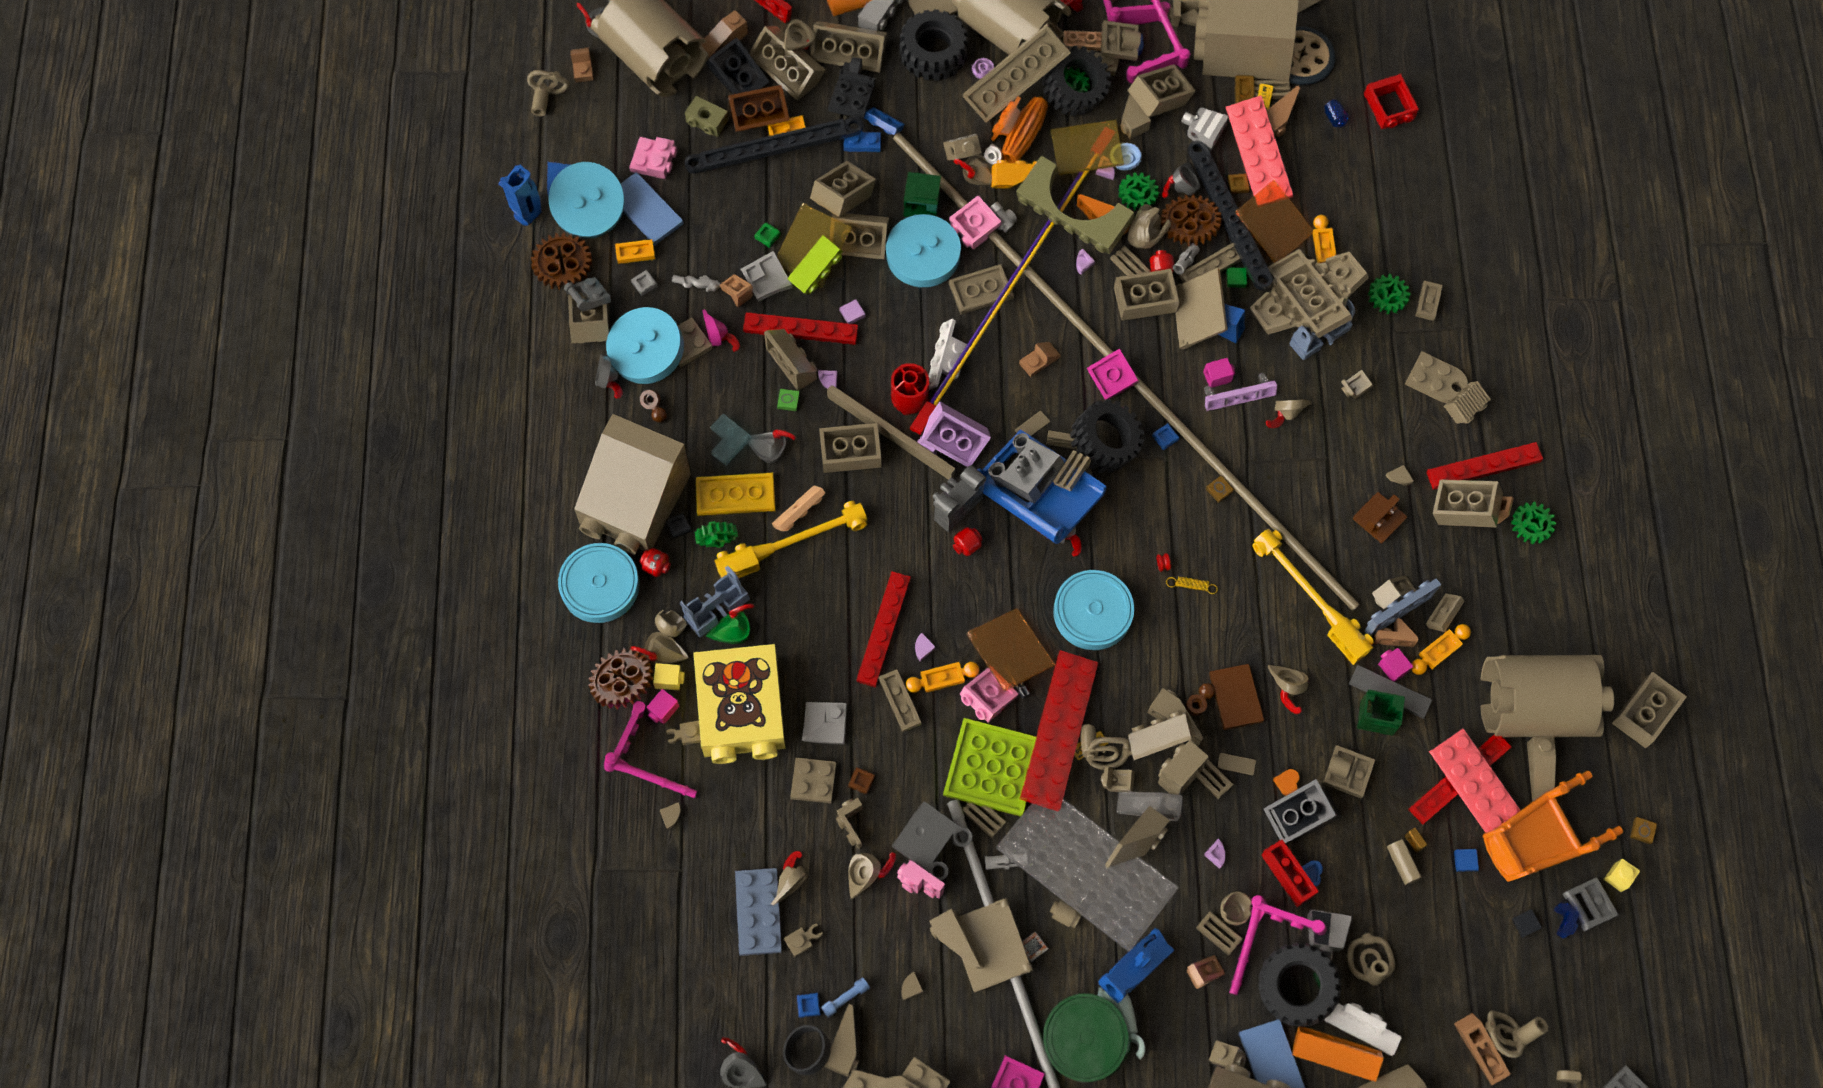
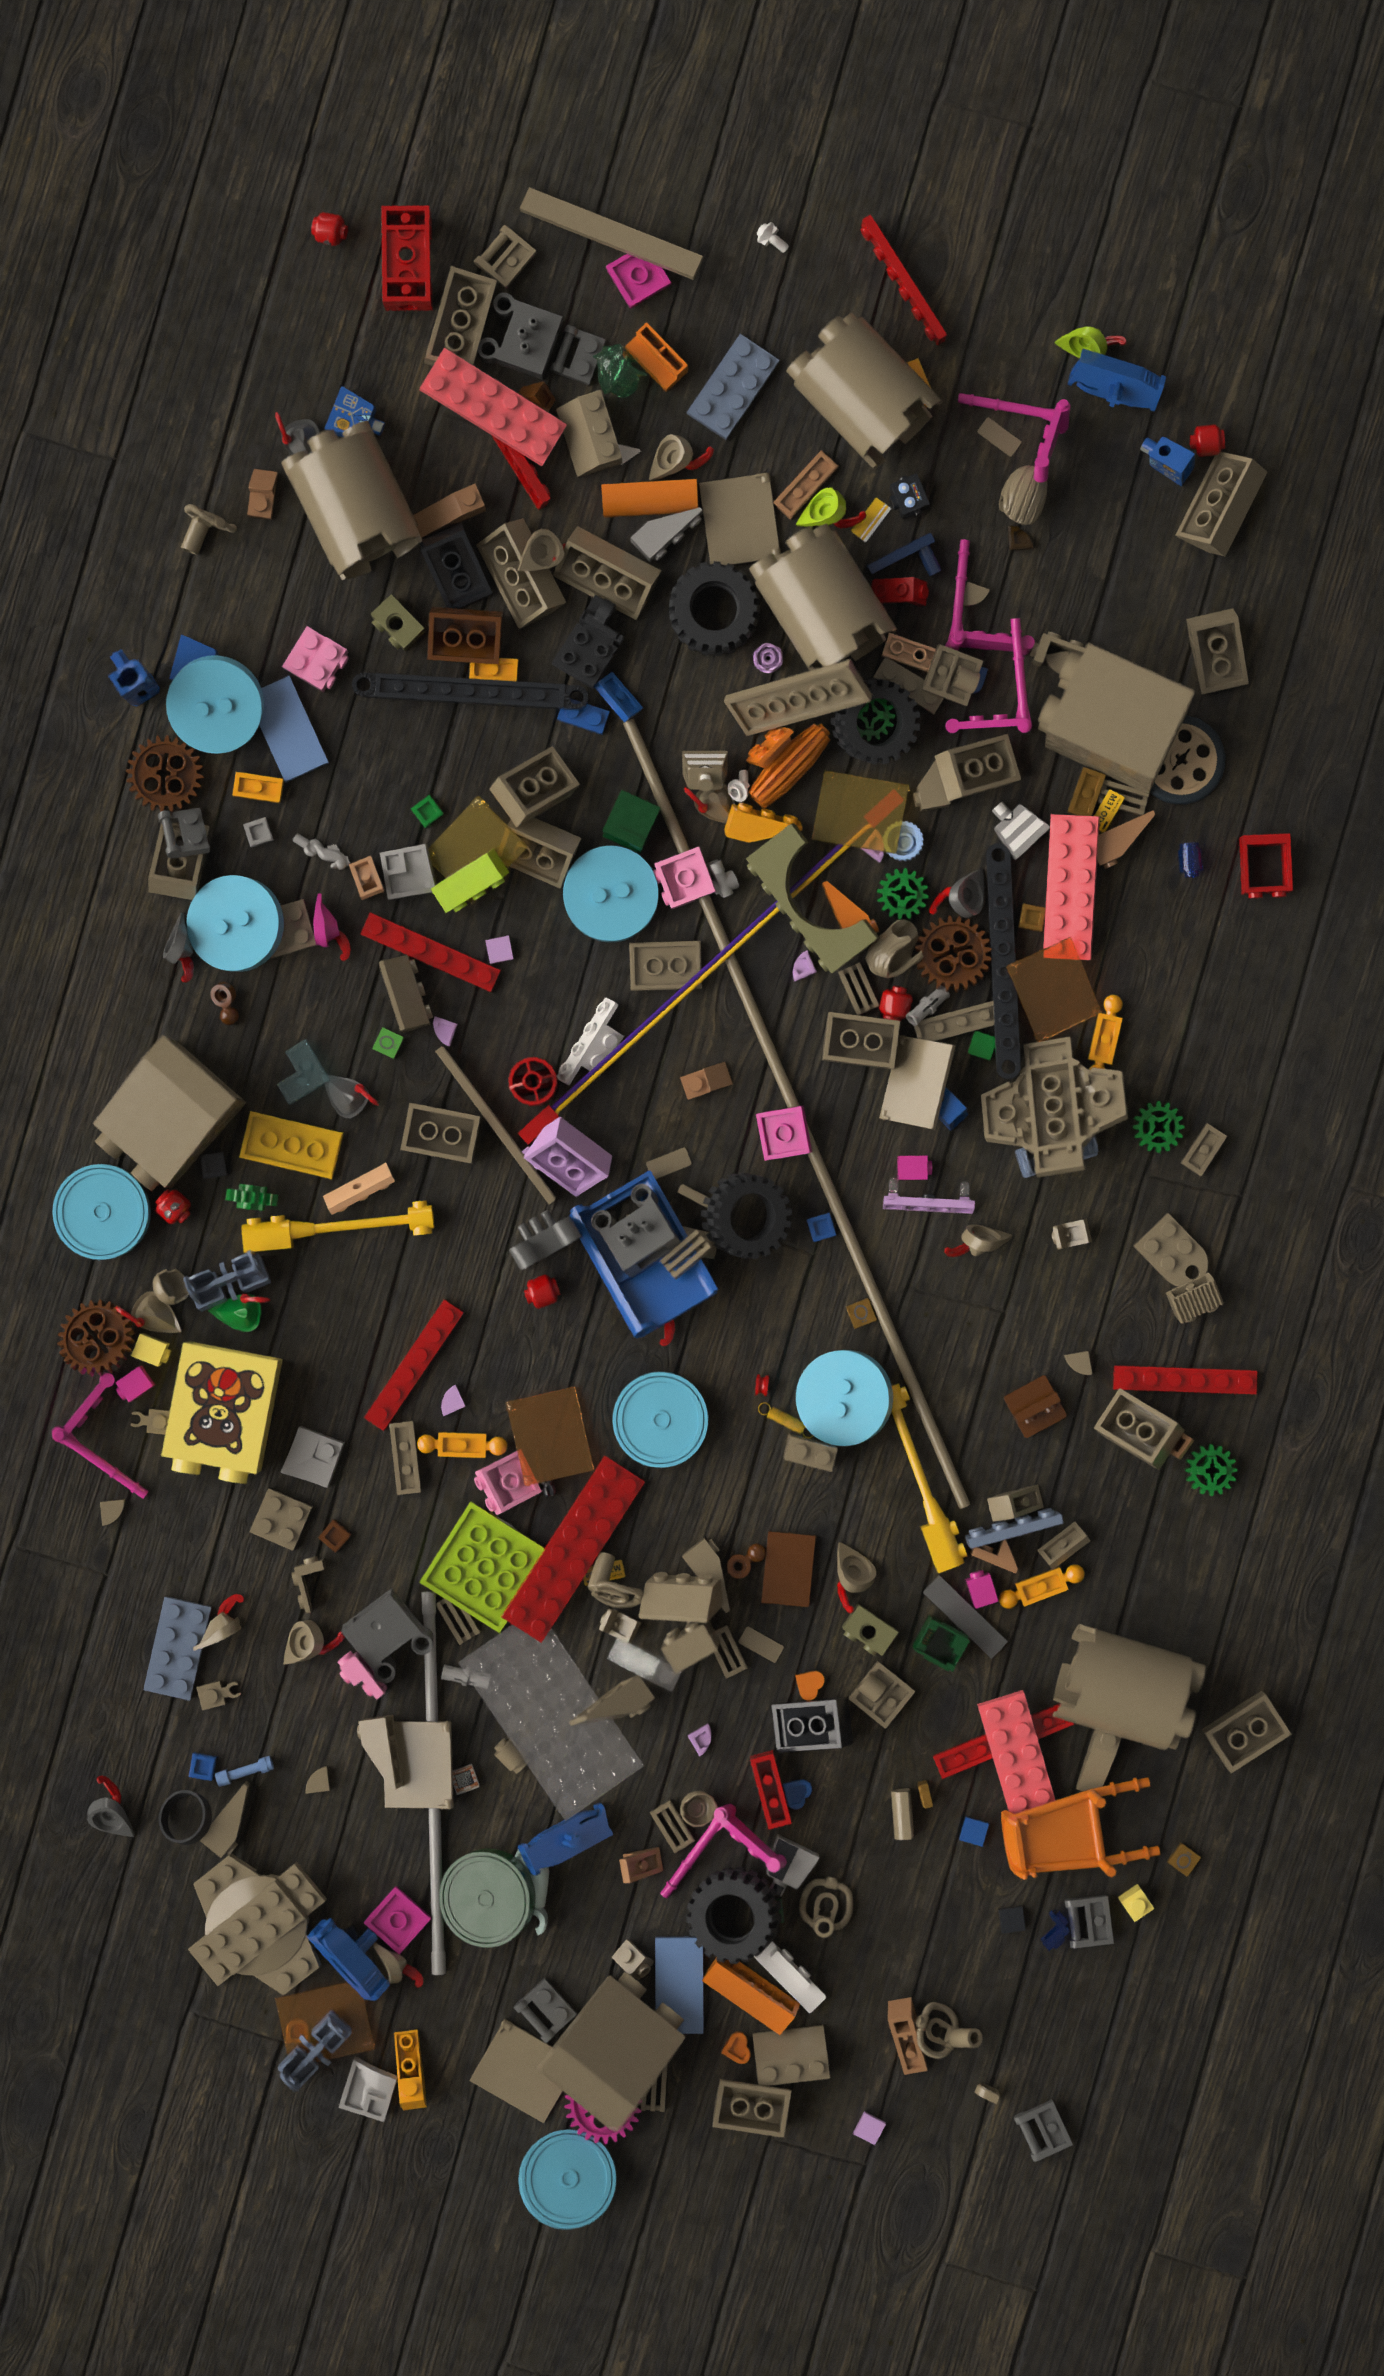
camera: 15 degrees right, 20 degrees up
none -> dark tan brick [783,1433,838,1472]
none -> medium azure brick [796,1350,893,1446]
none -> olive brick [842,1603,898,1656]

